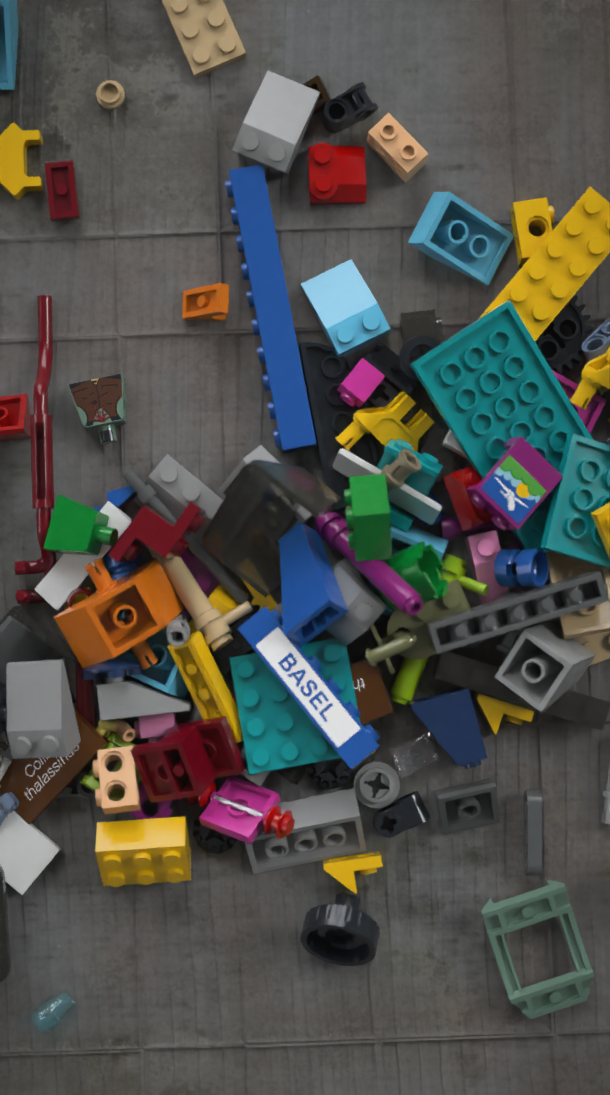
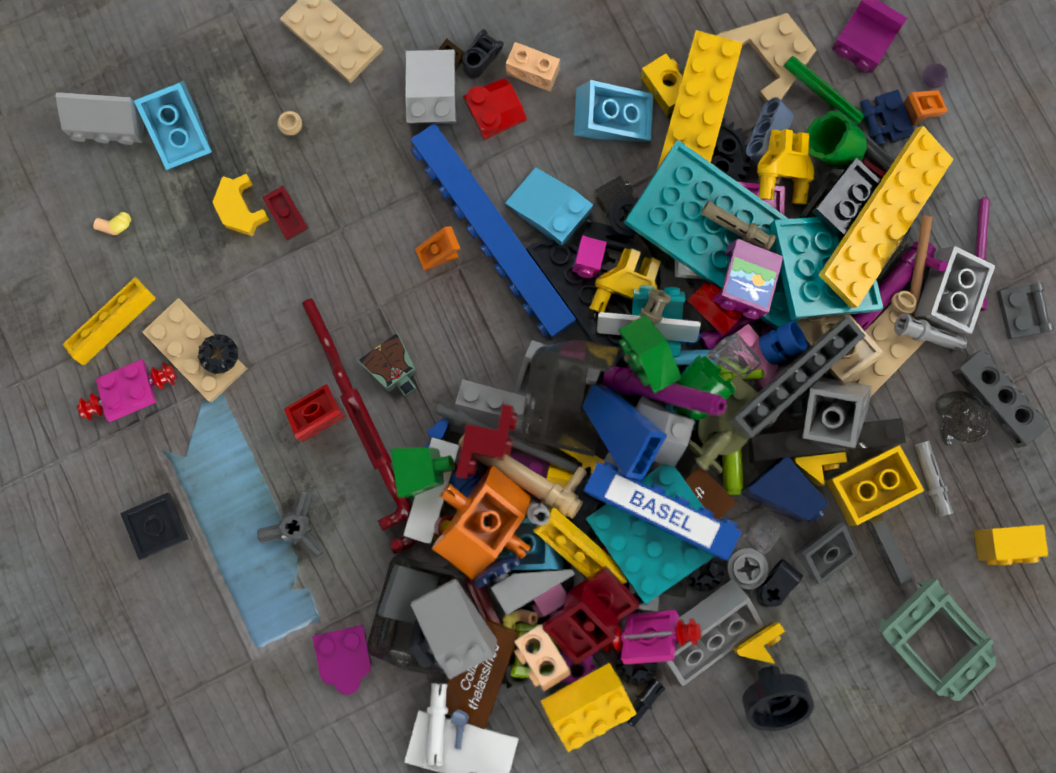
camera: 25 degrees left, 5 degrees down
none -> black axle [626,678,666,727]
none -> dark tan pin [700,200,776,251]
none -> clear slope [707,333,762,379]
none -> yellow brick [825,445,925,526]

